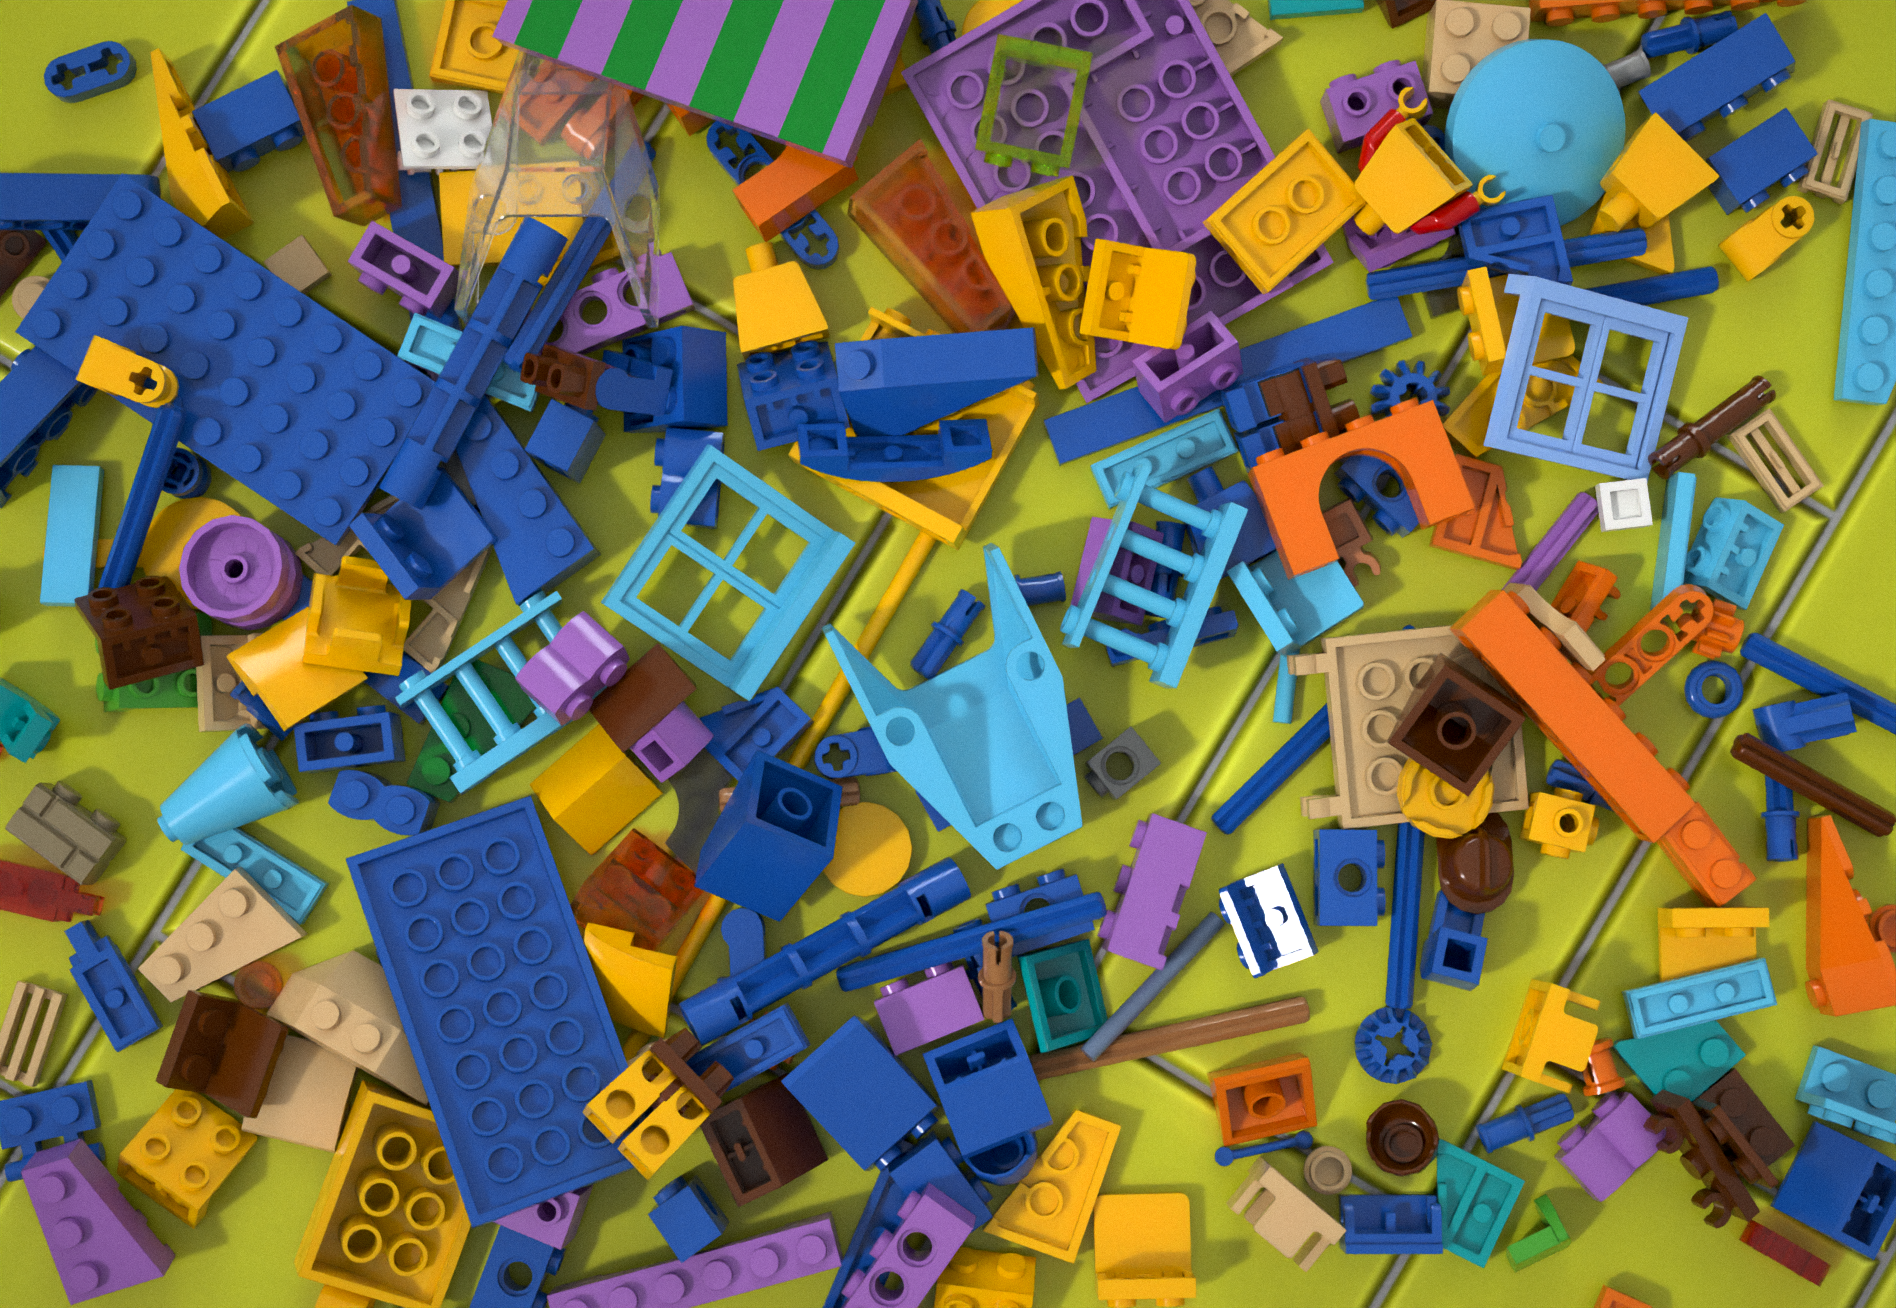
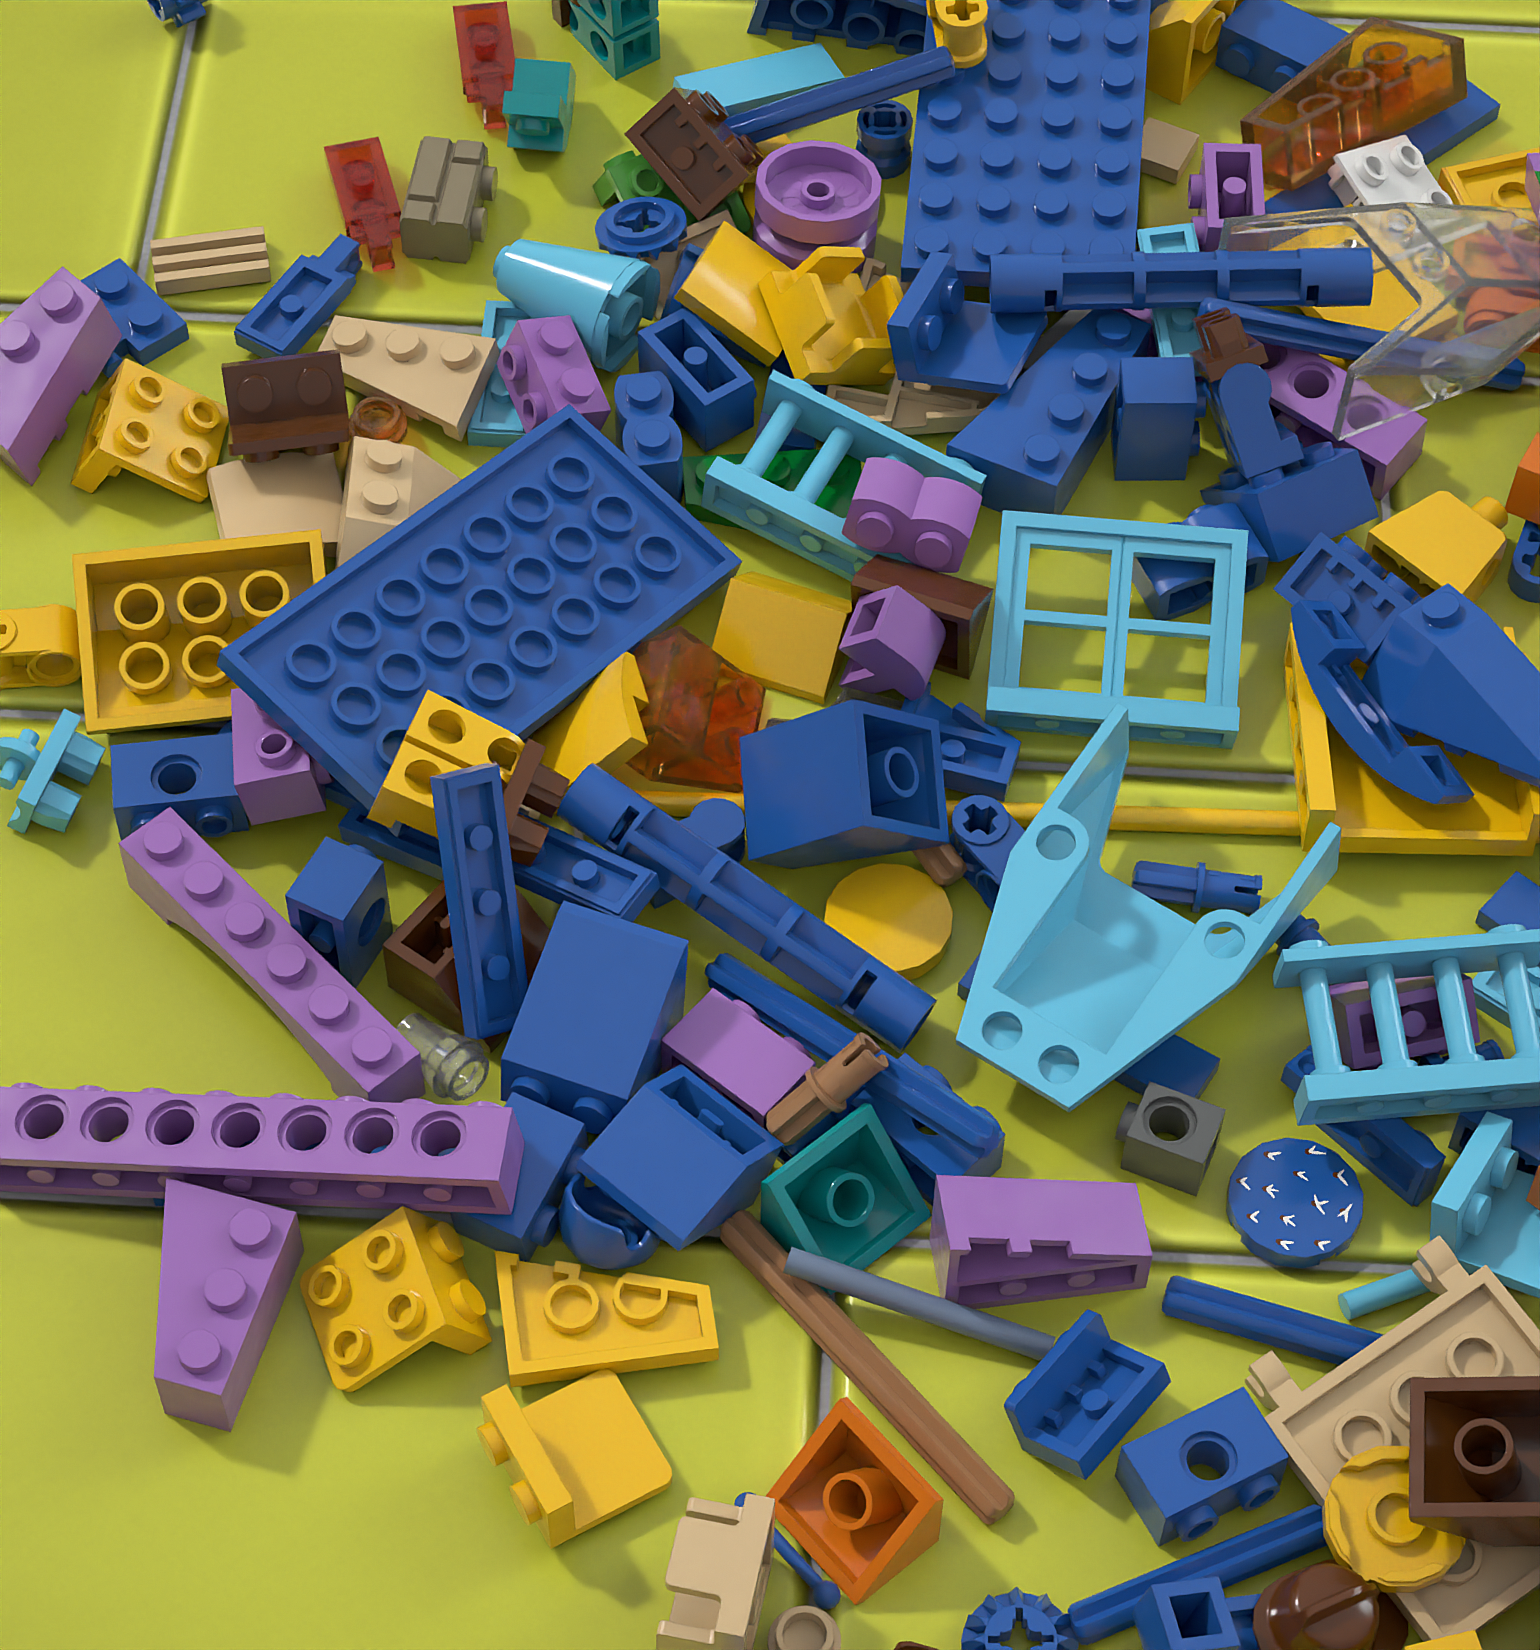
camera: 60 degrees right, 30 degrees down
none -> clear cone [396,1013,489,1101]
none -> blue tile [430,763,528,1040]
none -> medium lavender brick [496,315,611,434]
none -> blue gear [595,197,687,260]
none -> blue tile [1226,1138,1363,1269]

